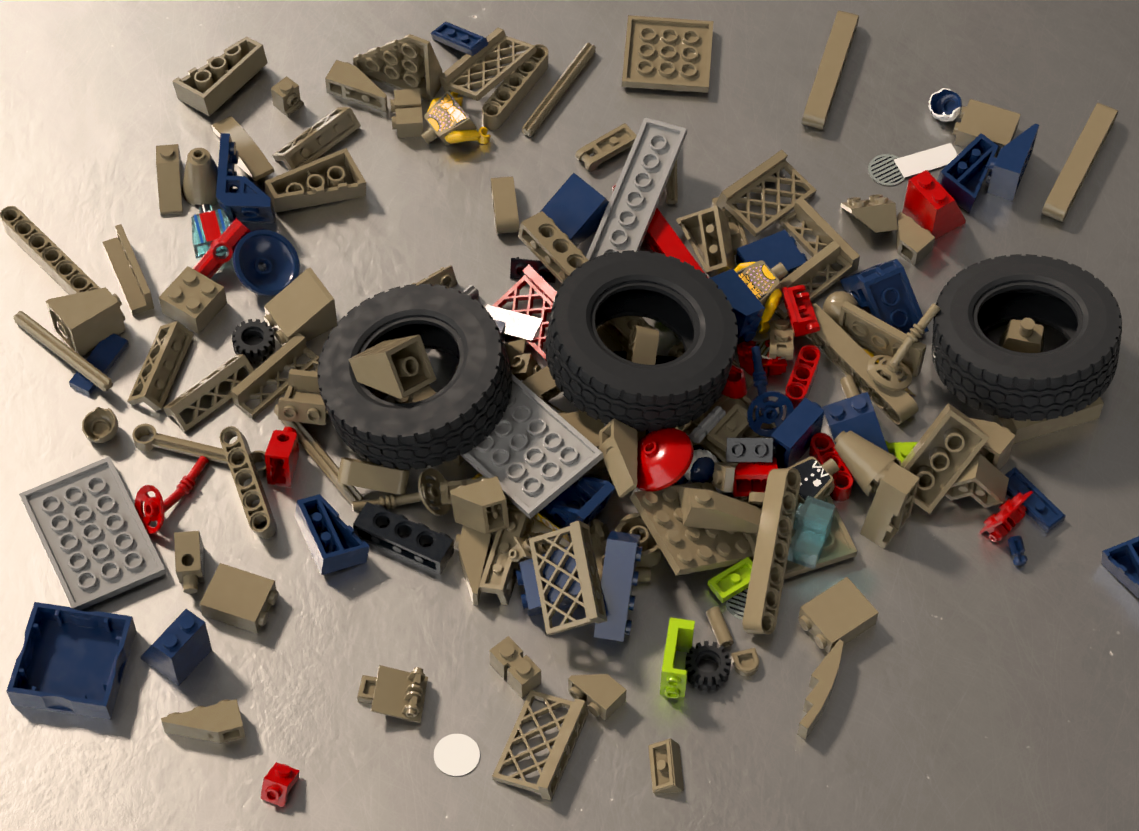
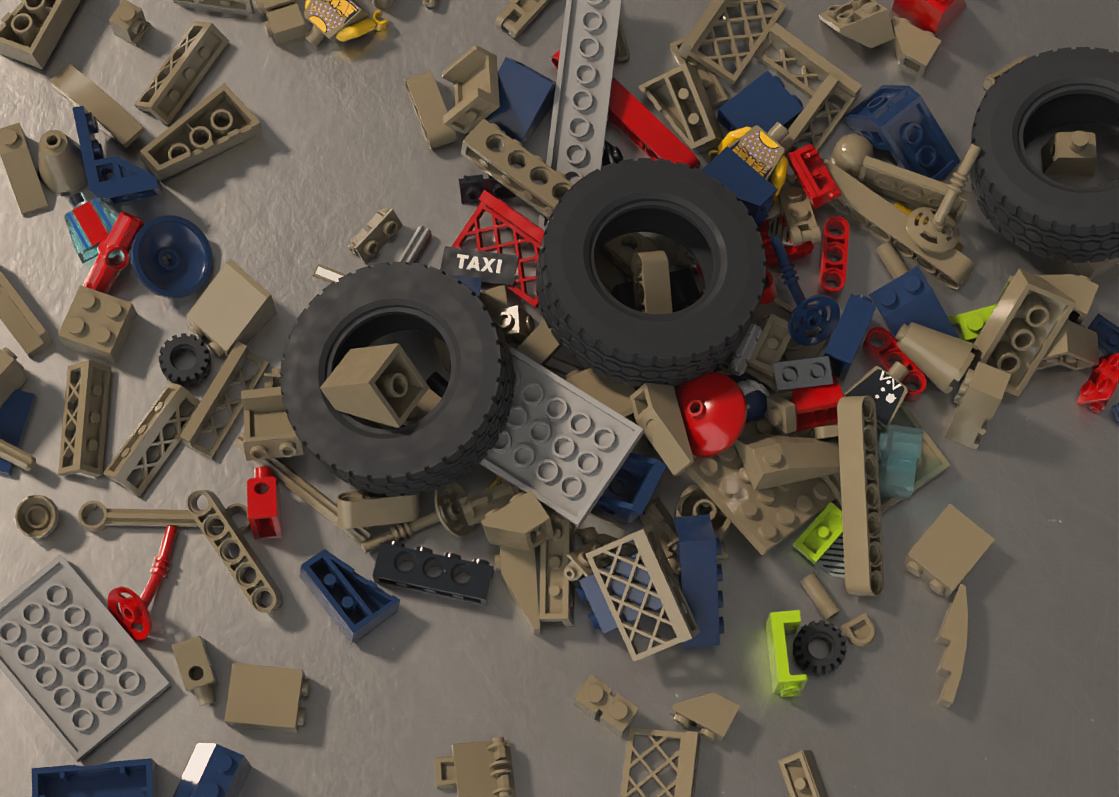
camera: 15 degrees left, 15 degrees up
none -> dark tan panel [442,45,500,134]

